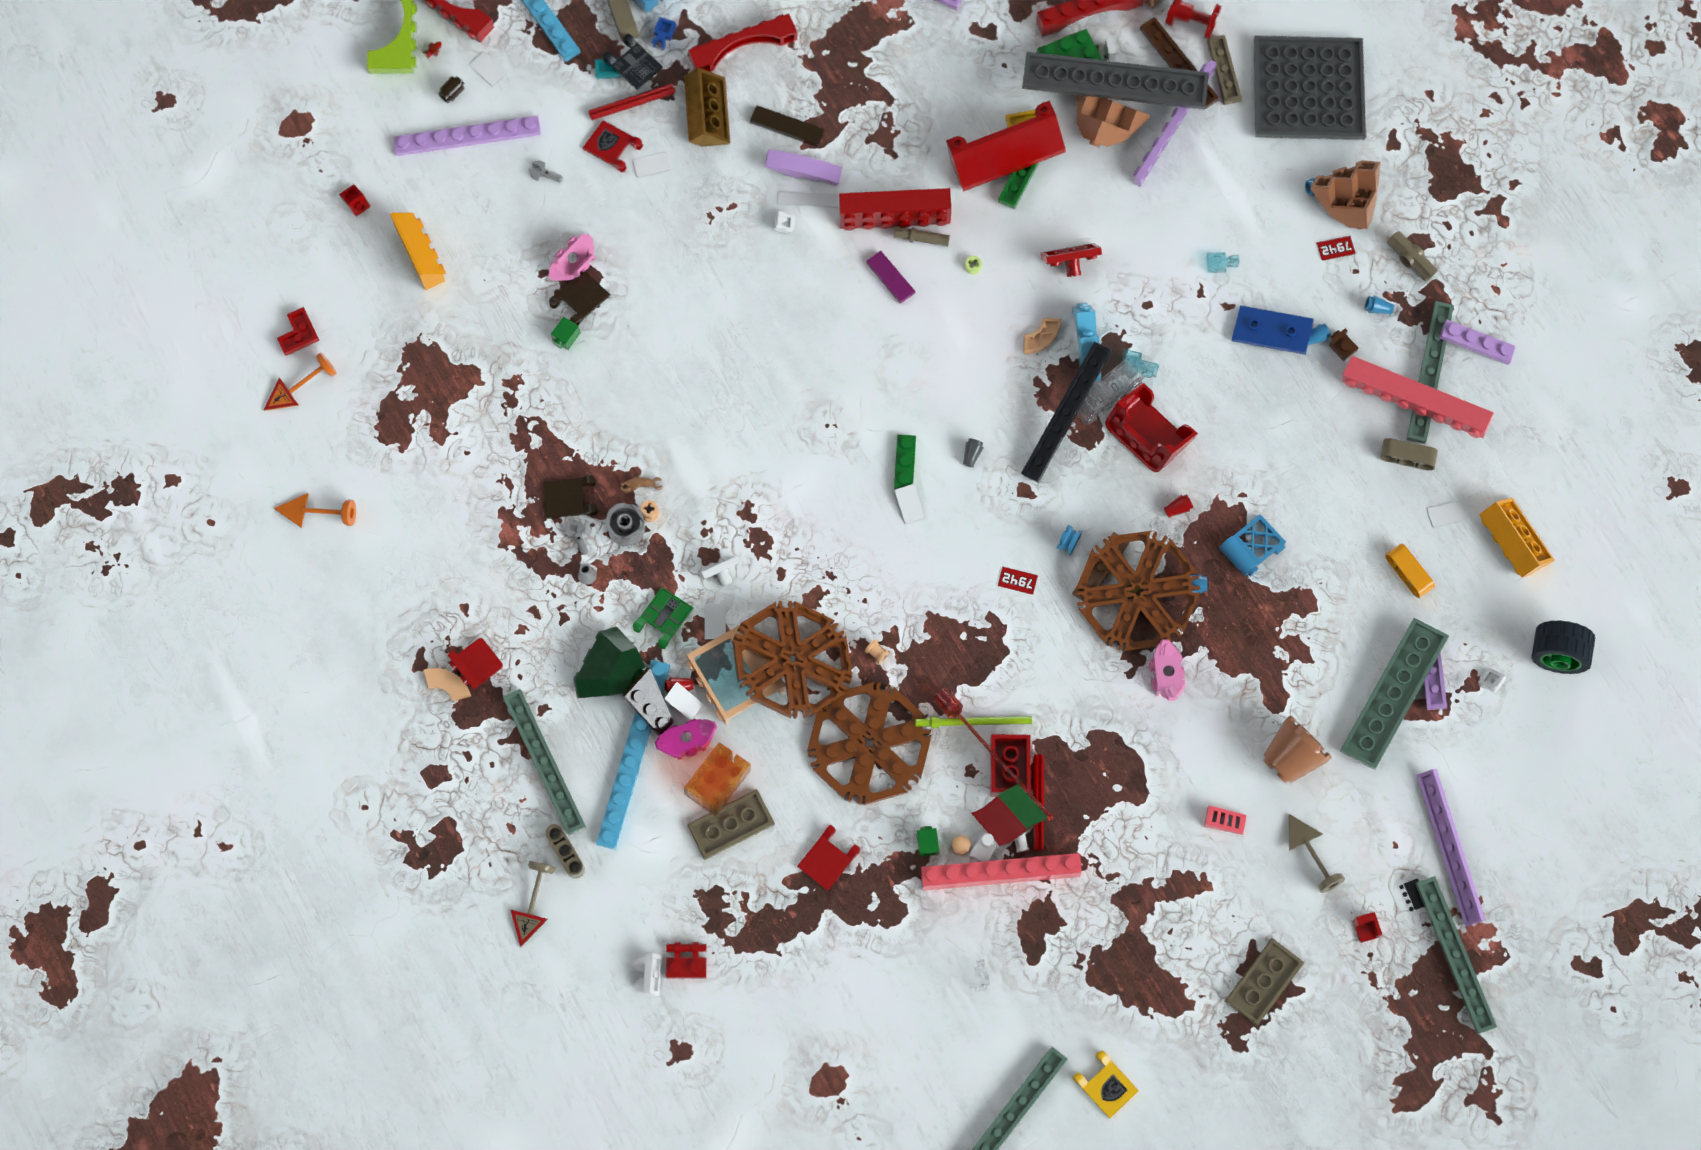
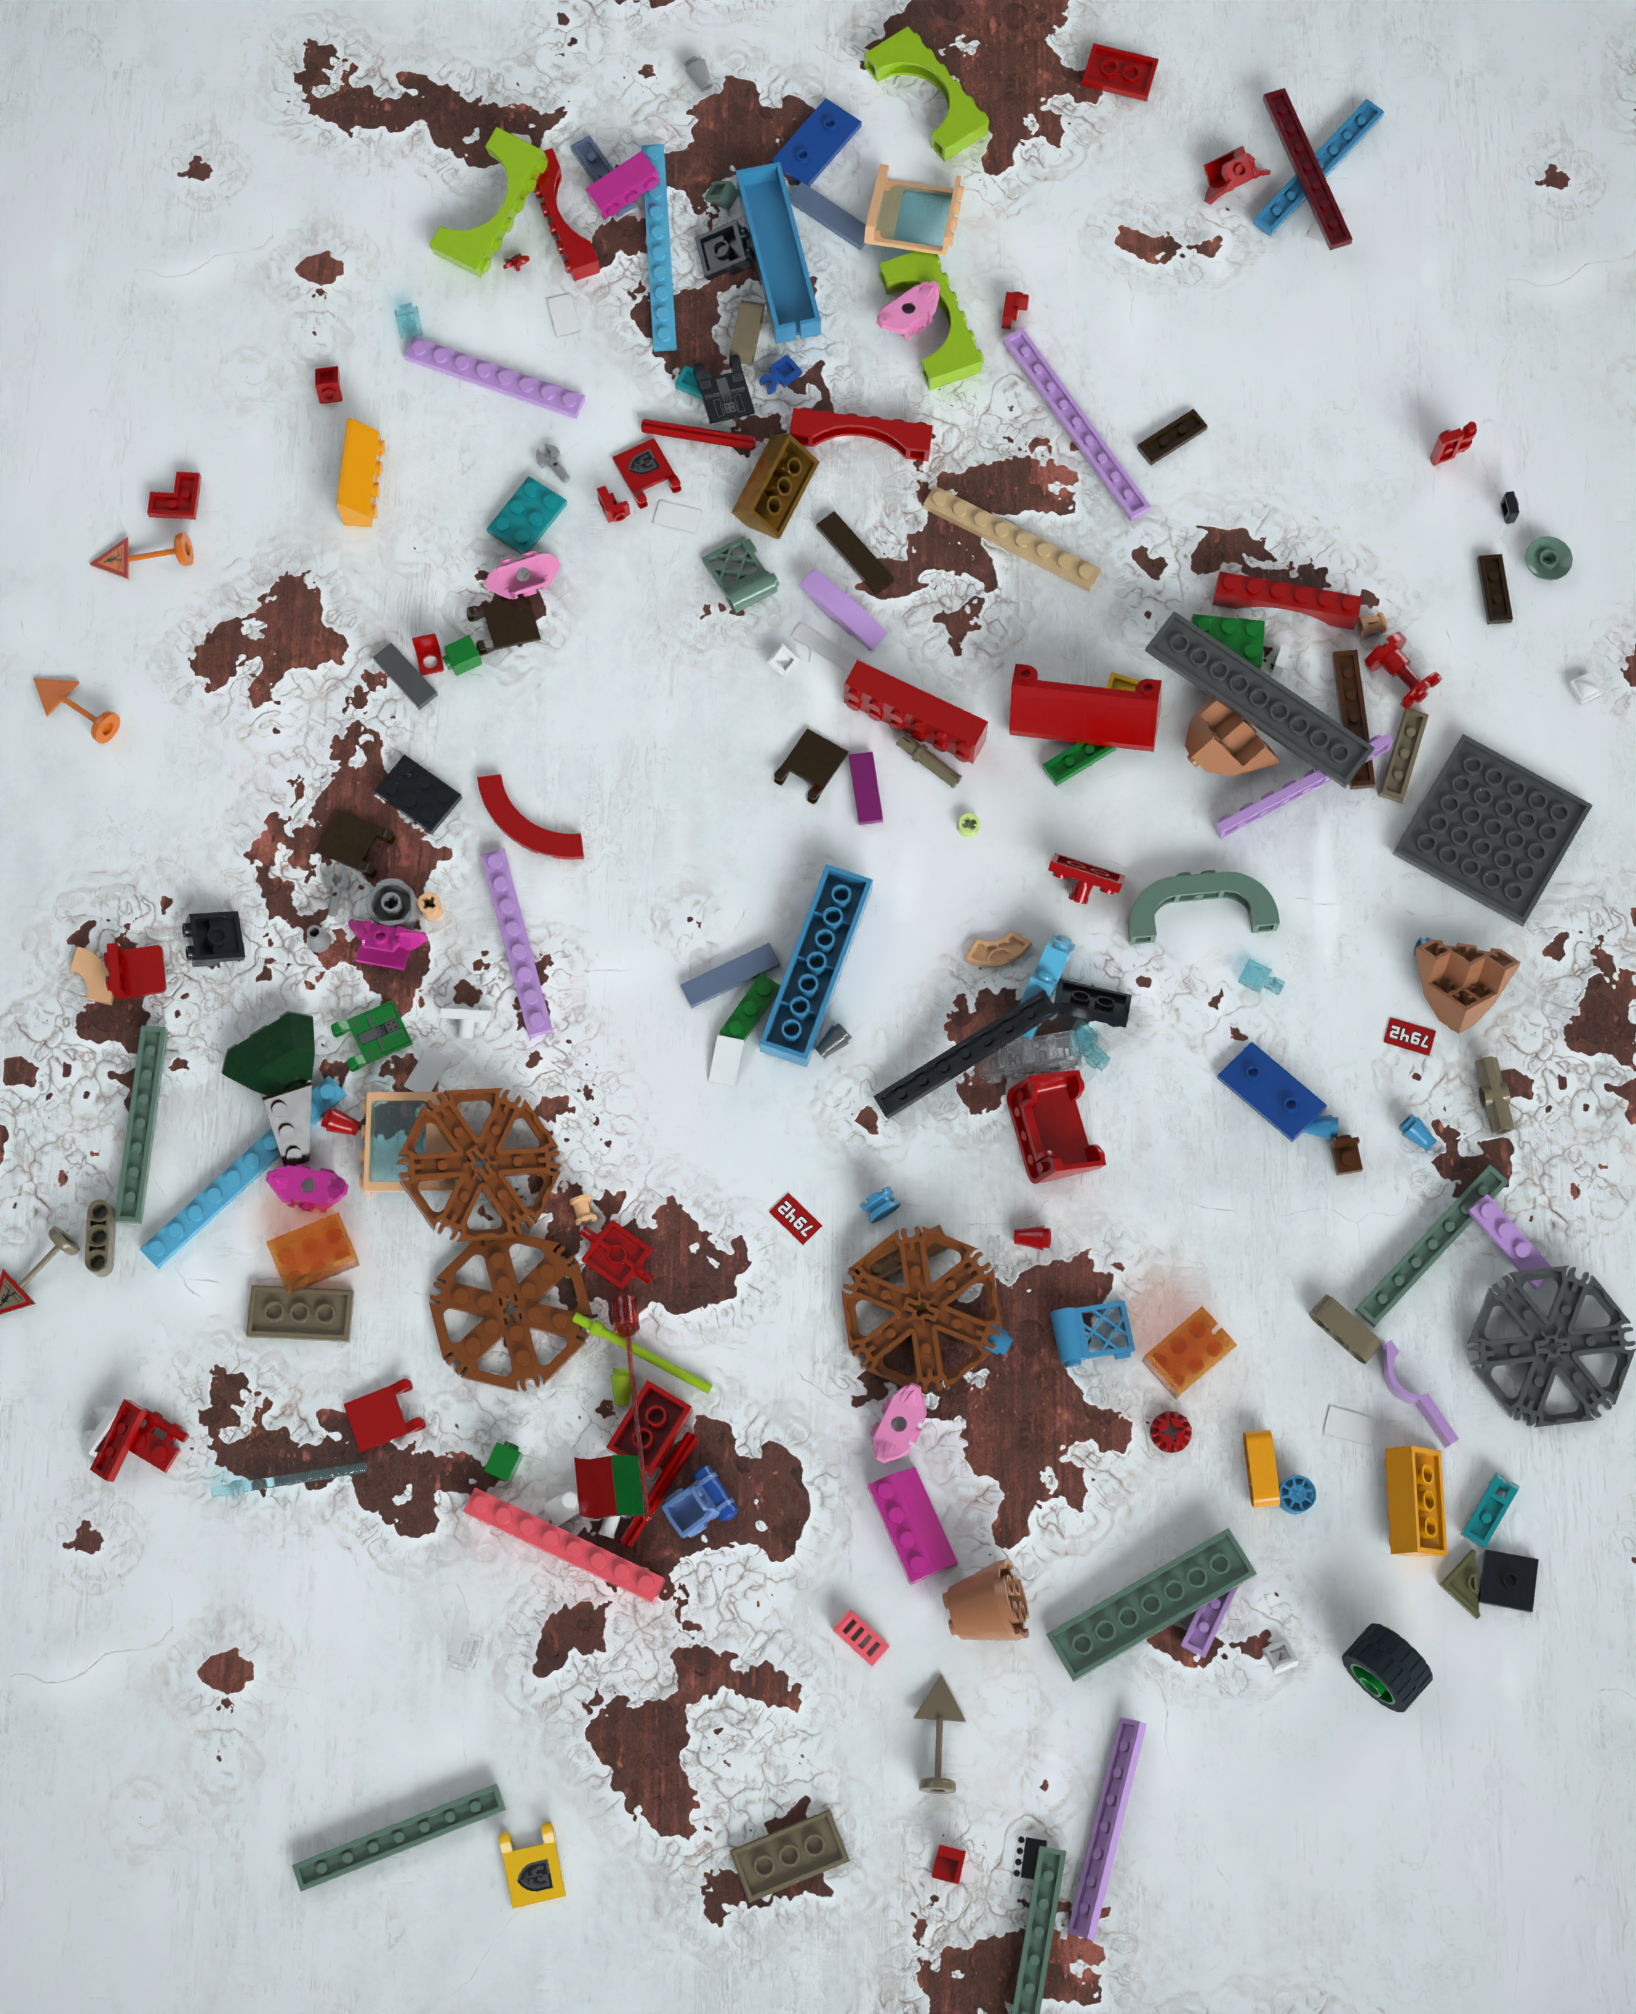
camera: 30 degrees right, 0 degrees up
dark brown brick [438,76,465,103] -> none
medium nougat arm [620,477,663,494] -> none
white sticker [664,682,704,720] -> none
light nougat tile [951,835,971,856] -> none
coral brick [1342,356,1494,439] -> none
none -> red plate [90,1399,148,1482]
none -> black plate [182,911,245,967]
none -> clear light blue bar [211,1462,369,1497]
none -> dark pink piece [348,919,427,970]
none -> dark grey tile [373,643,438,710]
none -> black plate [374,754,462,834]
none -> clear light blue bracket [395,303,423,339]
none -> red bracket [412,634,444,676]
none -> red tile [477,774,584,860]
none -> lavender plate [480,849,553,1038]
none -> teal plate [487,476,567,555]
none -> red plate [579,1220,655,1291]
none -> red bracket [597,486,630,523]
none -> lime cone [610,1368,636,1406]
none -> medium blue piece [662,1465,739,1538]
none -> sand blue tile [680,943,780,1008]
none -> sand green piece [702,537,779,614]
none -> dark azure brick [759,864,873,1067]
none -> dark brown flag [774,728,848,804]
none -> dark pink slope [868,1467,958,1585]
none -> tan plate [923,485,1101,592]
none -> black plate [1054,979,1132,1028]
none -> sand green arch [1128,870,1280,945]
none -> clear orange piece [1142,1306,1237,1400]
none -> red gear [1150,1411,1192,1453]
none -> dark azure wheel [1279,1475,1316,1515]
none -> lavender piece [1381,1340,1459,1448]
none -> olive tile [1439,1549,1481,1619]
none -> teal plate [1460,1472,1520,1549]
none -> dark grey plate [1467,1265,1636,1428]
none -> black plate [1478,1549,1539,1613]

